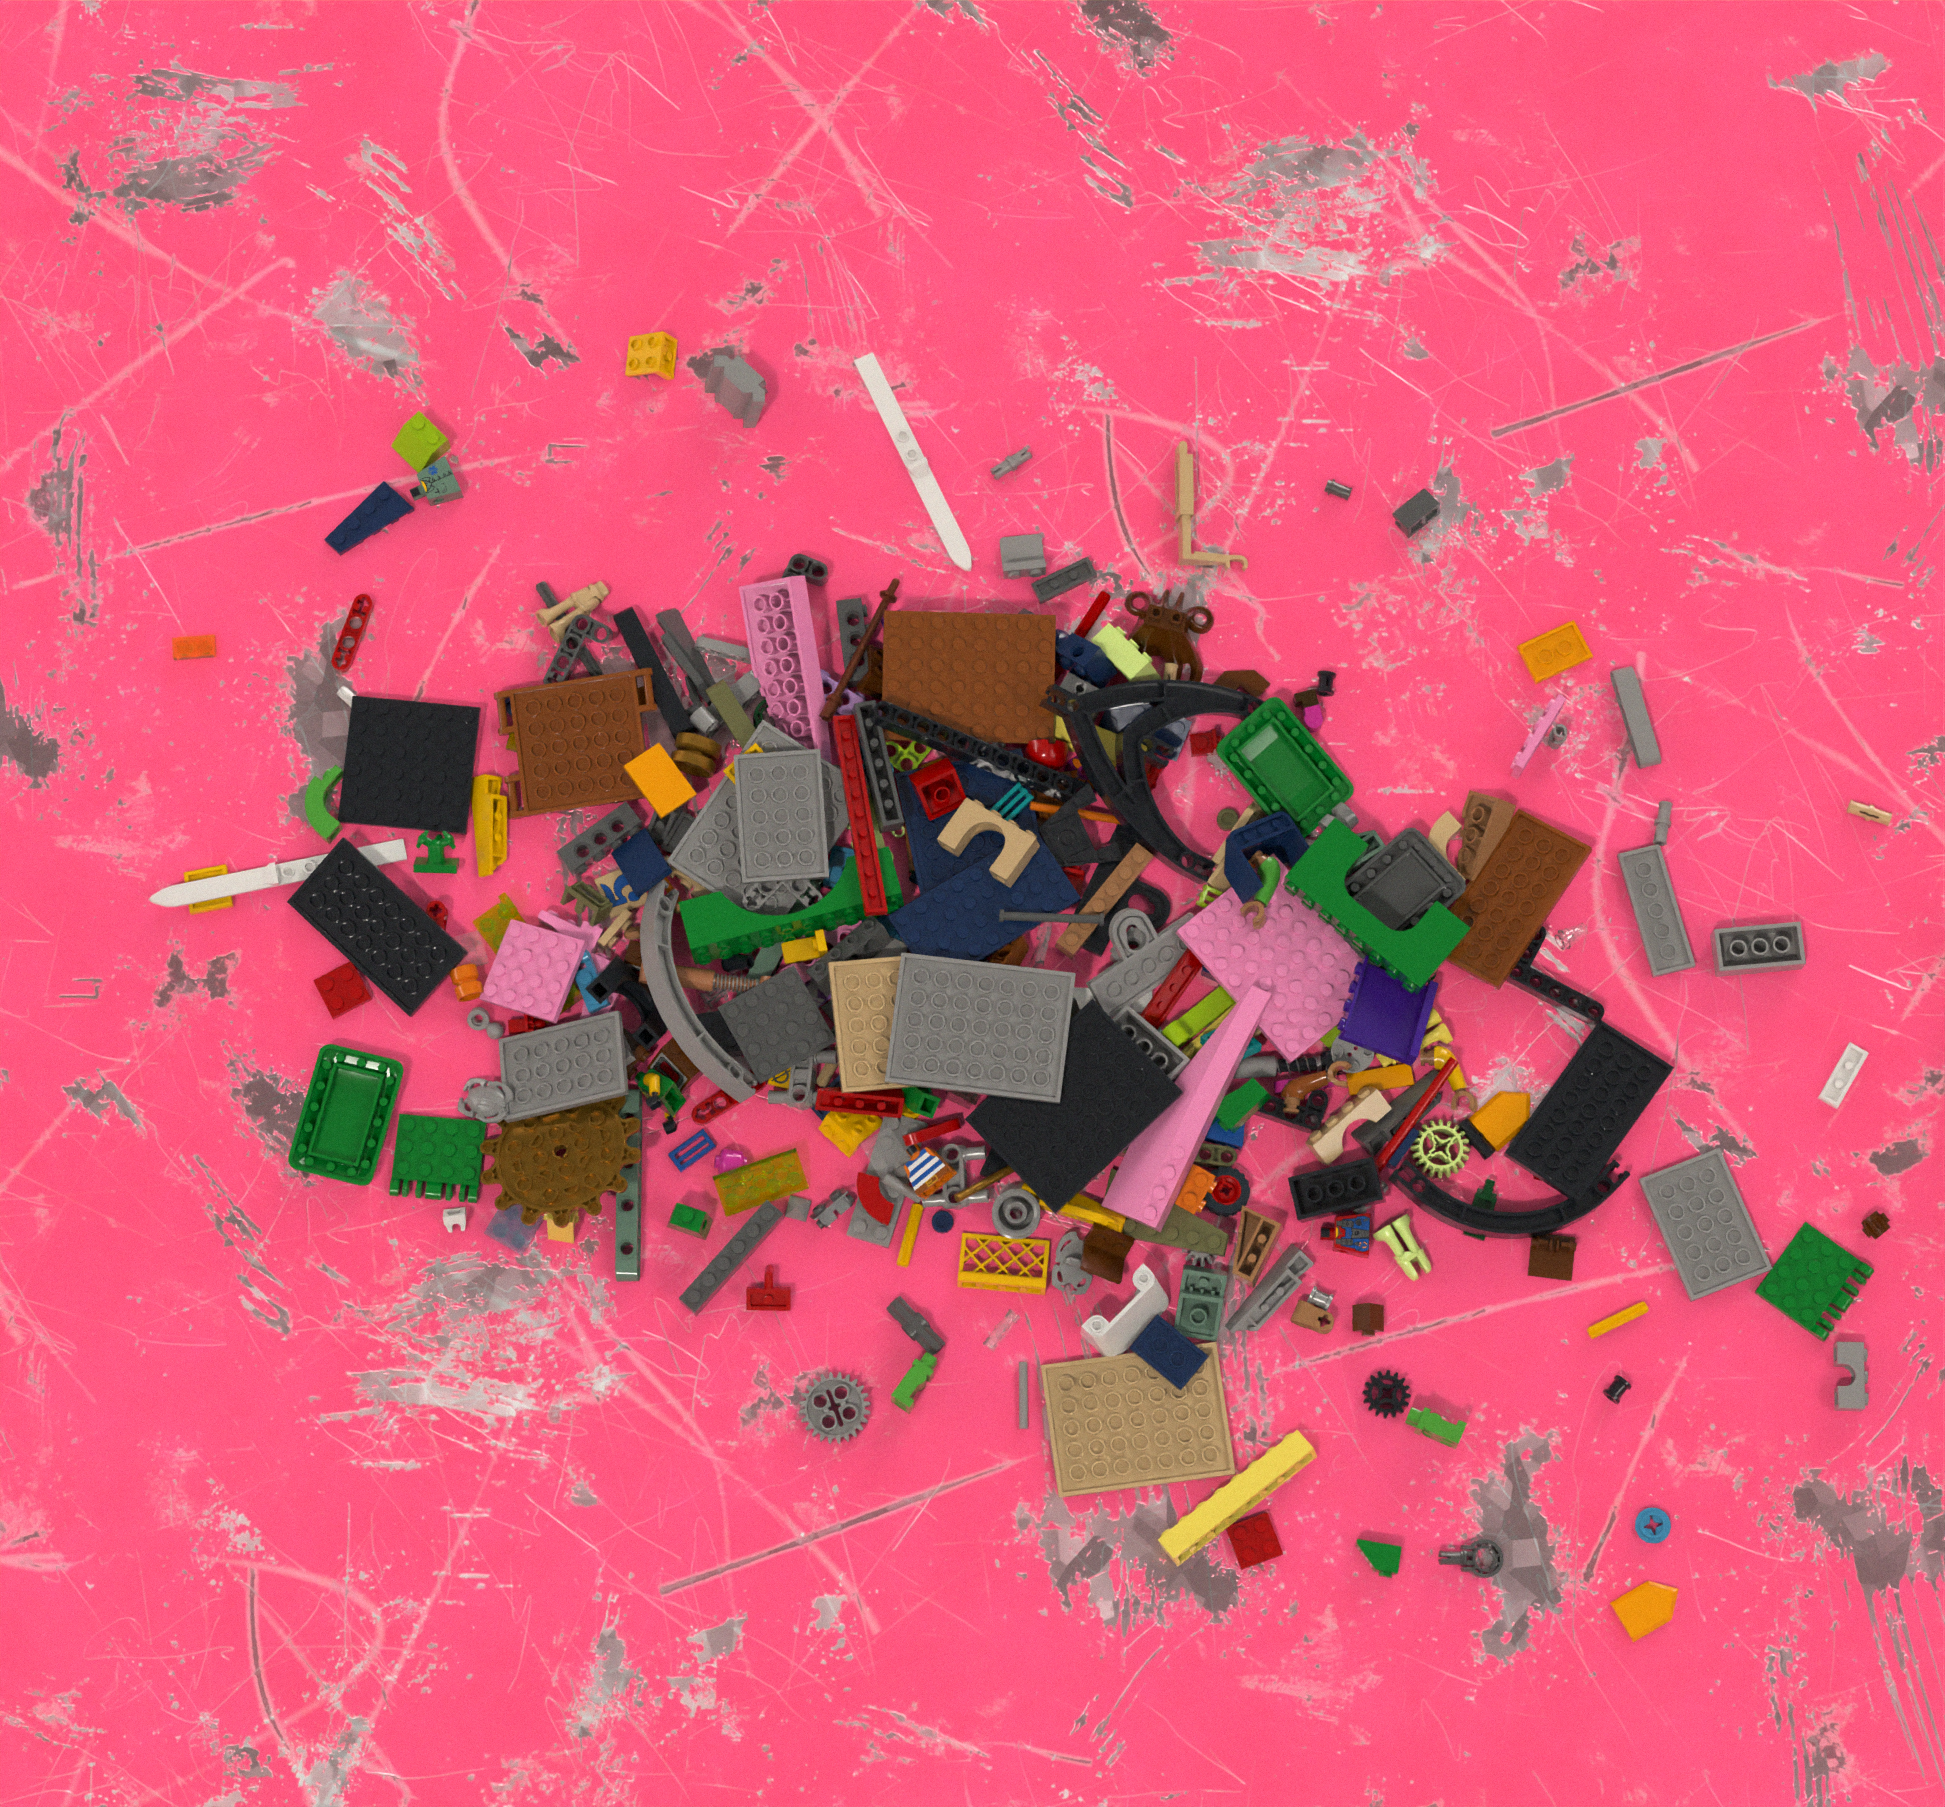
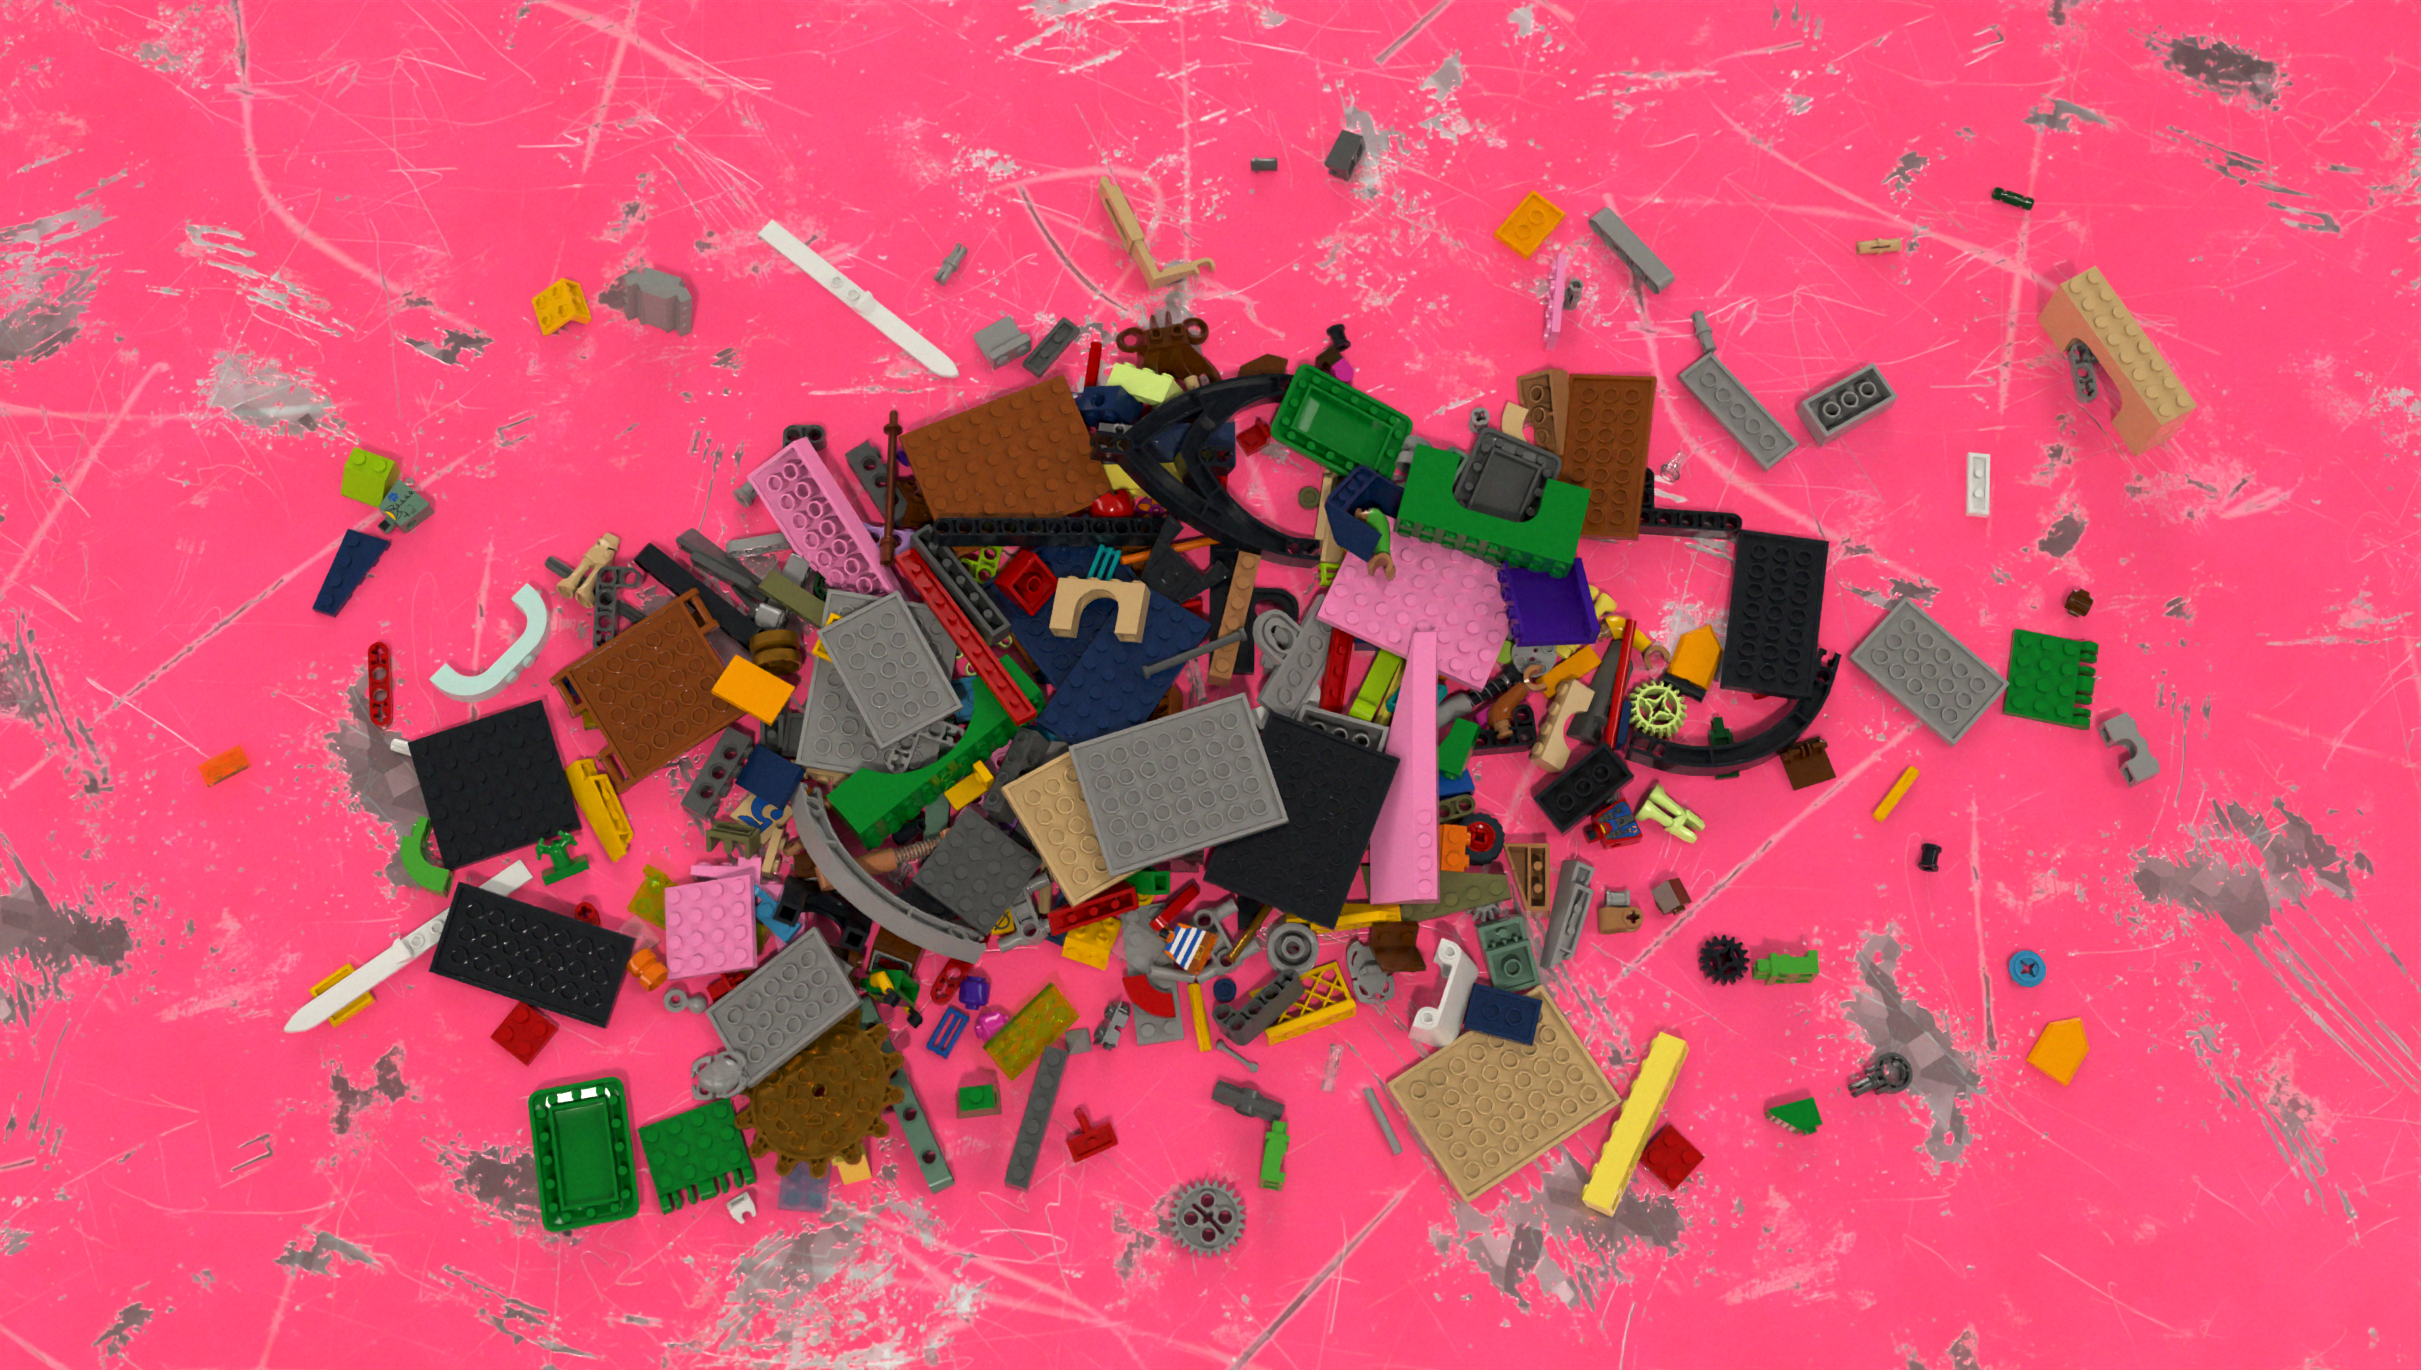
camera: 30 degrees left, 5 degrees down
none -> light aqua arch [430,583,551,703]
none -> light grey bush [732,480,758,508]
none -> dark purple head [958,976,991,1011]
none -> dark grey beam [1212,969,1305,1046]
none -> light grey hinge [1216,1041,1259,1073]
none -> light grey bush [1468,407,1490,434]

